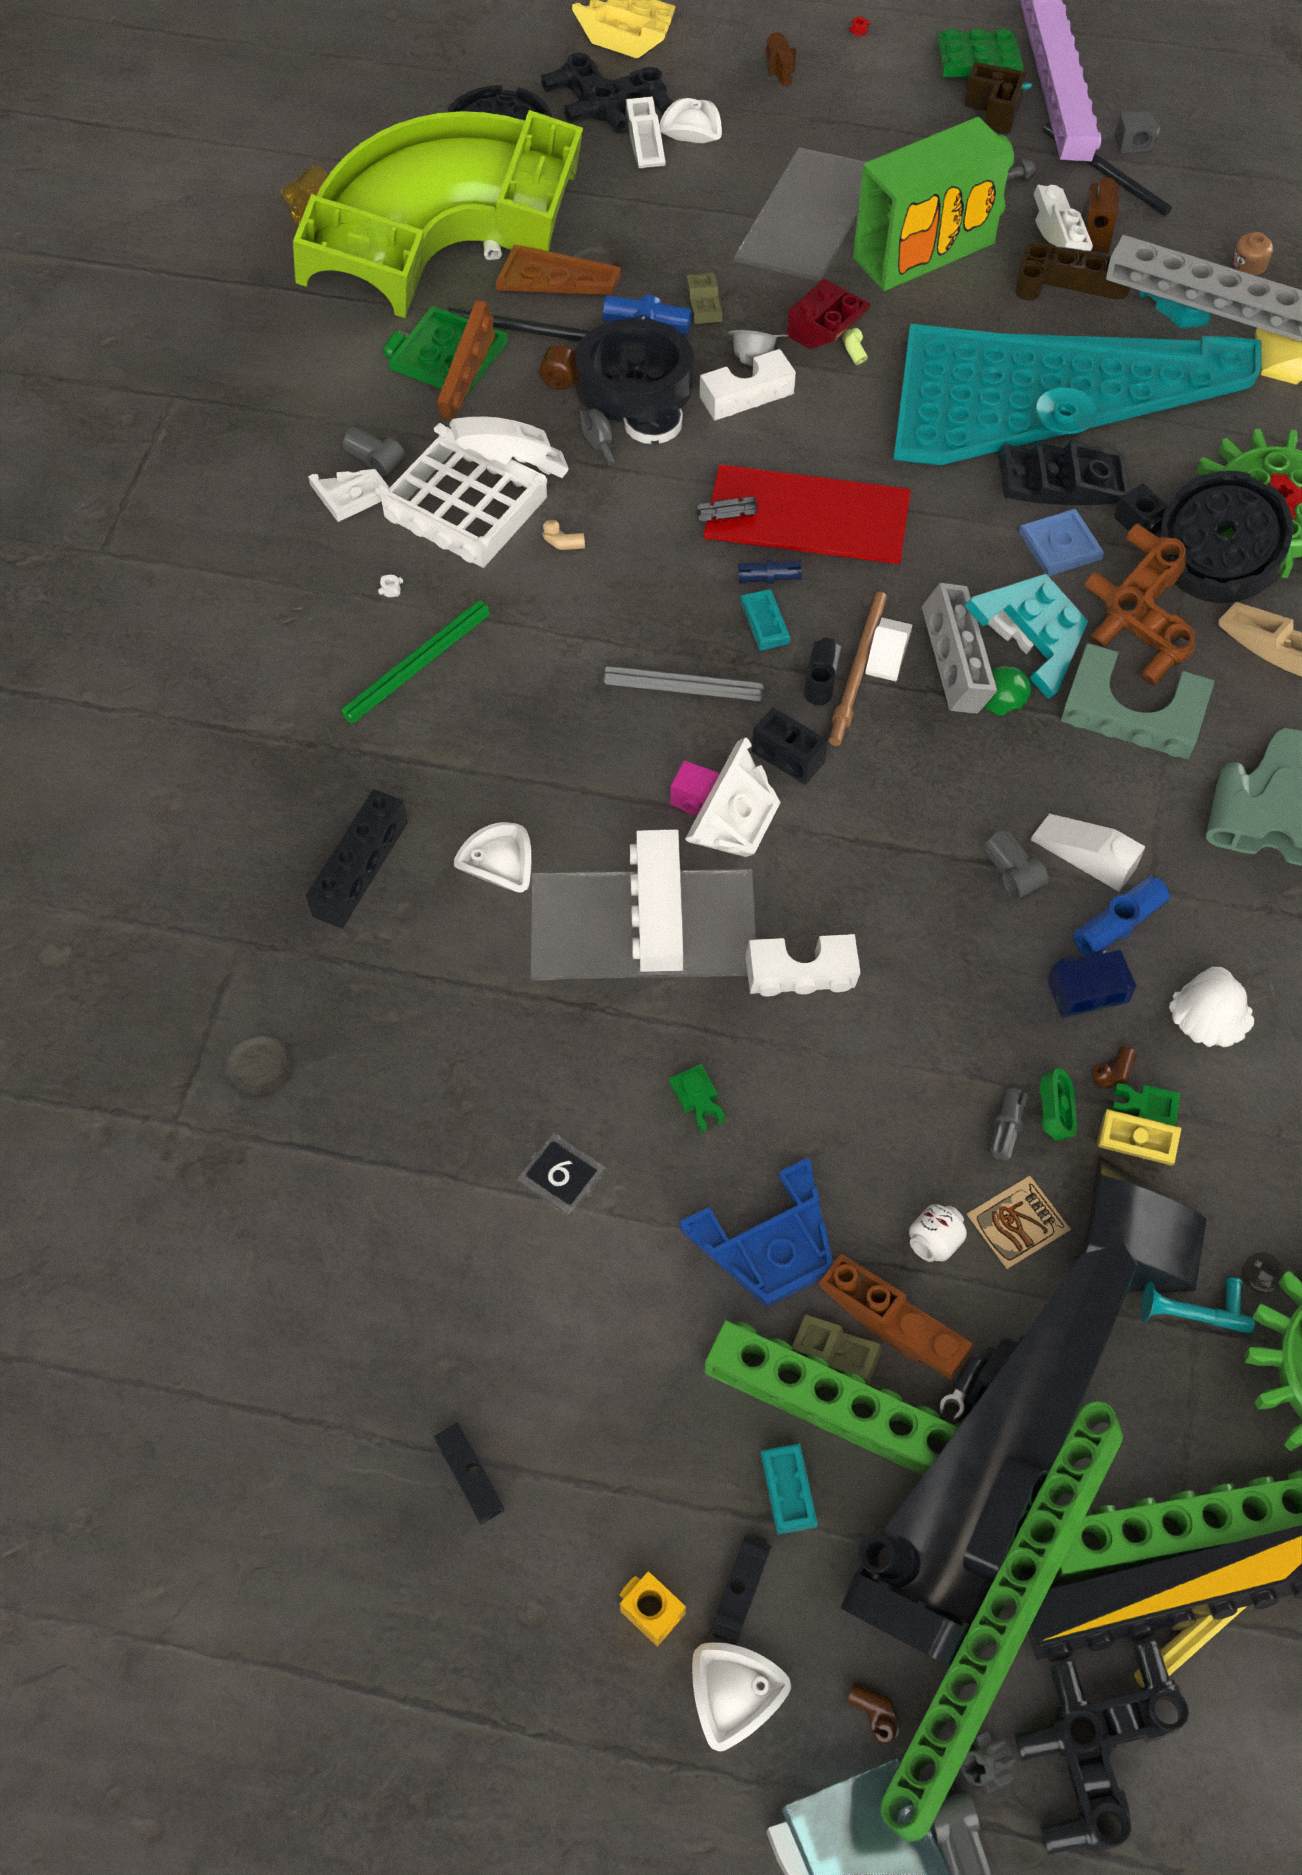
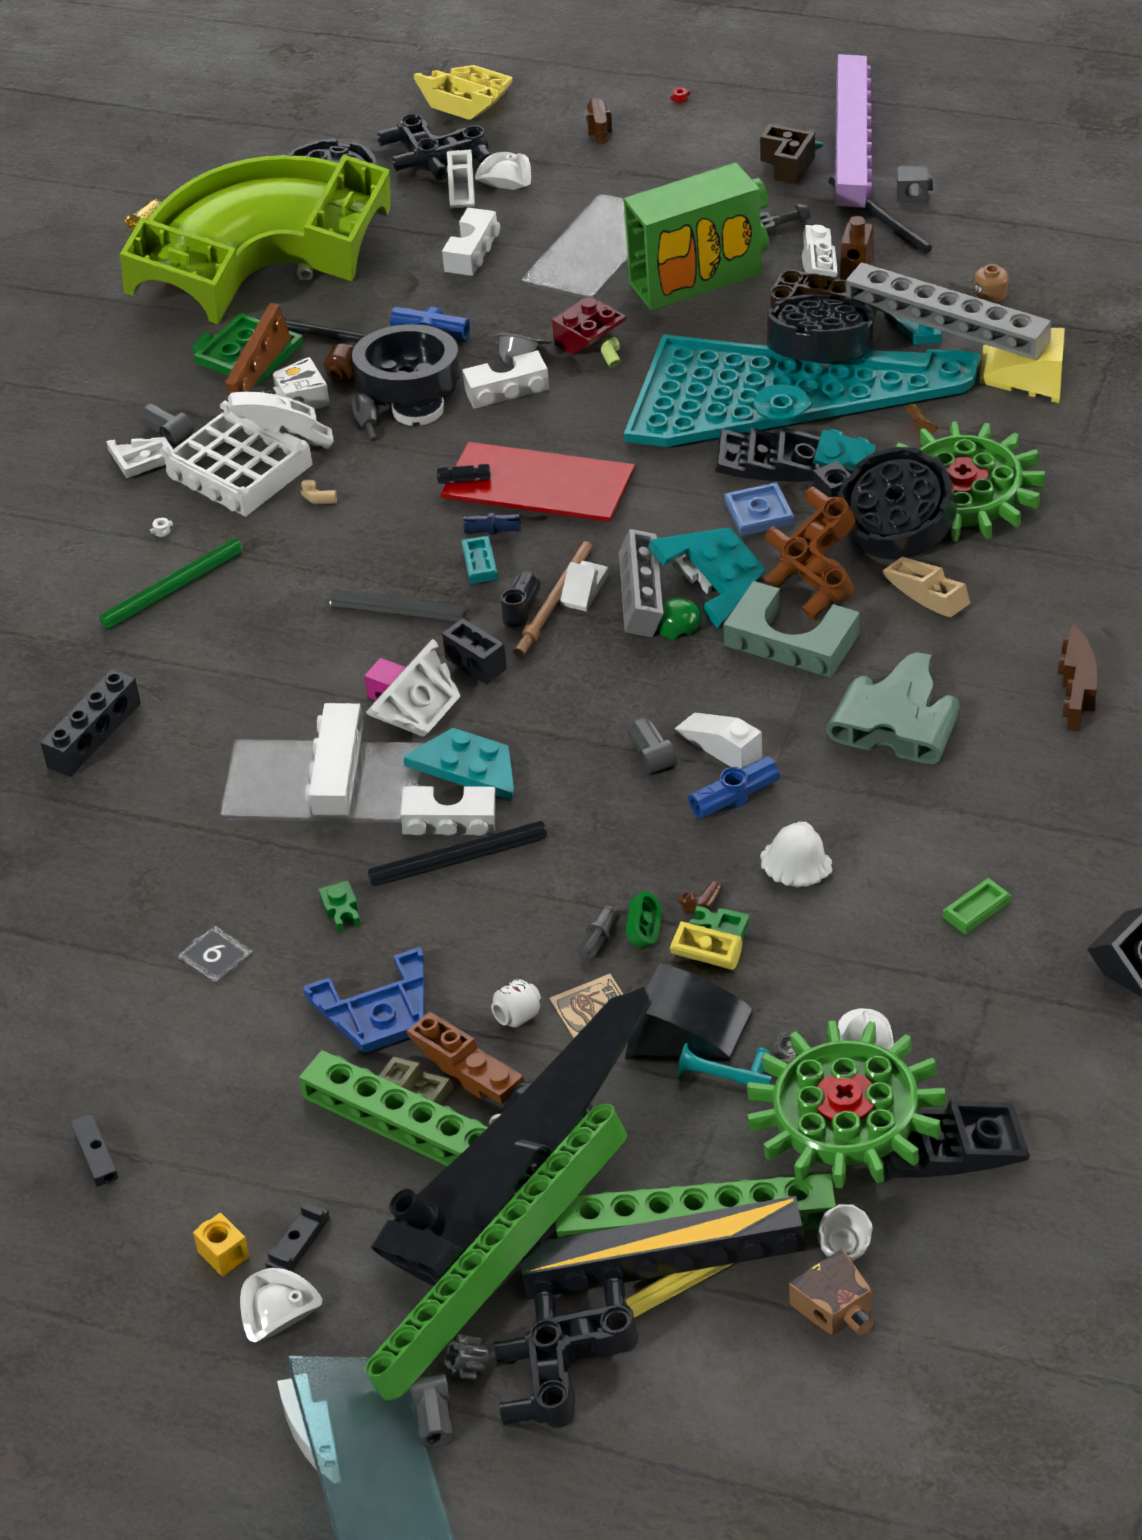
camera: 10 degrees right, 15 degrees down
white hat [454,822,531,893] -> none
dark orange wing [496,244,621,295] -> none
olive slope [686,273,722,324] -> none
teal plate [760,1443,818,1535] -> none
reddish brown arm [847,1682,900,1744] -> none
green plate [936,28,1024,77] -> none
clear blue brick [1047,949,1137,1018] -> none
none -> white torso [263,357,330,409]
none -> black axle [368,821,547,886]
none -> teal wing [404,728,514,801]
none -> white arch [442,208,500,276]
none -> black brick [767,294,874,362]
none -> teal bracket [813,429,876,474]
none -> clear orange piece [903,404,939,432]

